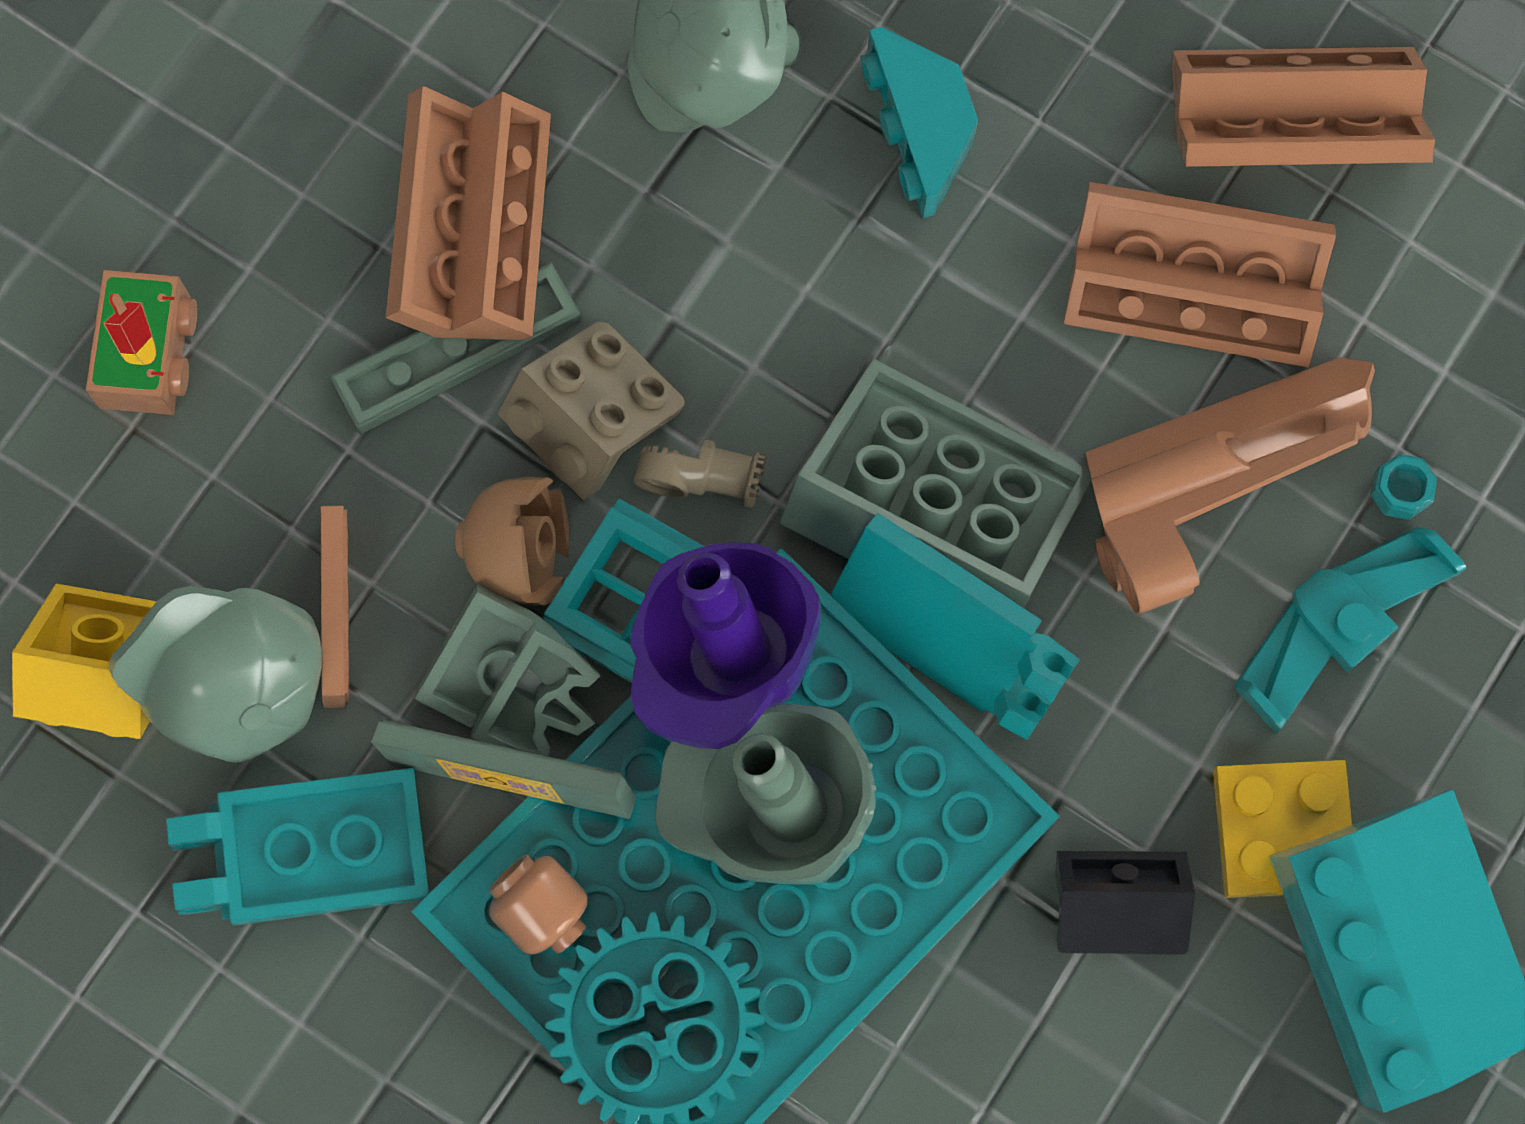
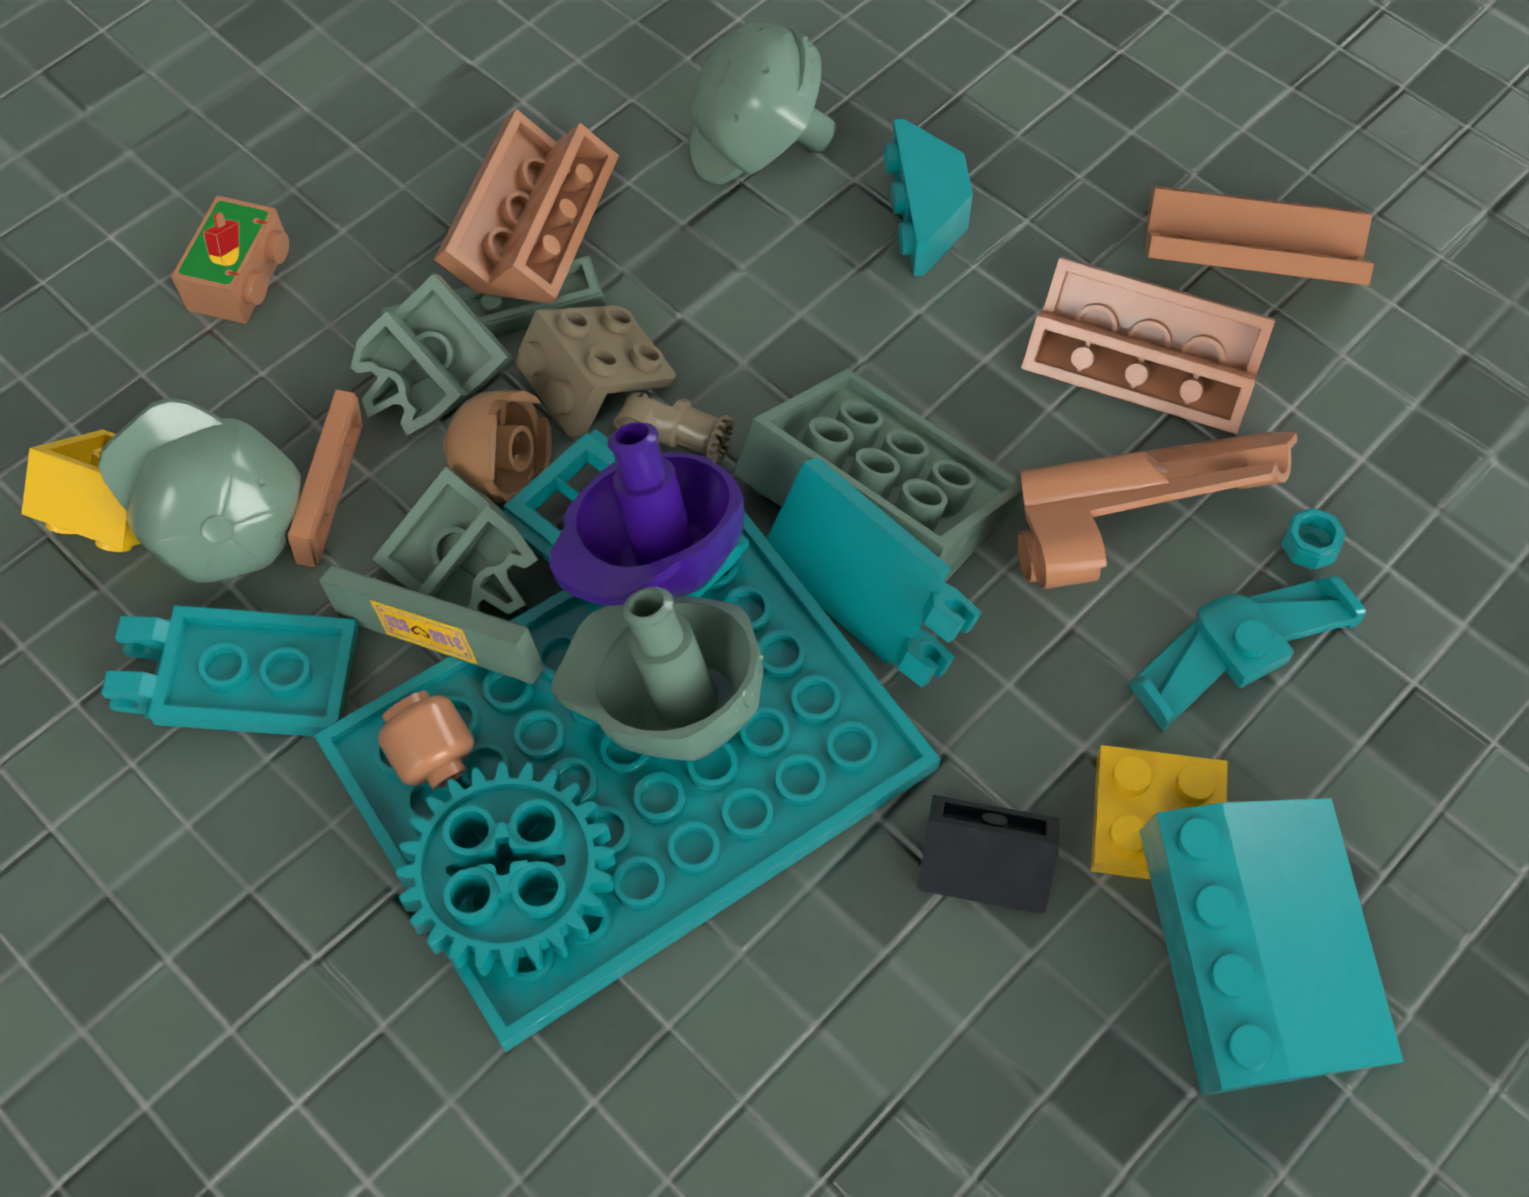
camera: 15 degrees right, 15 degrees down
none -> sand green plate [350,274,513,436]

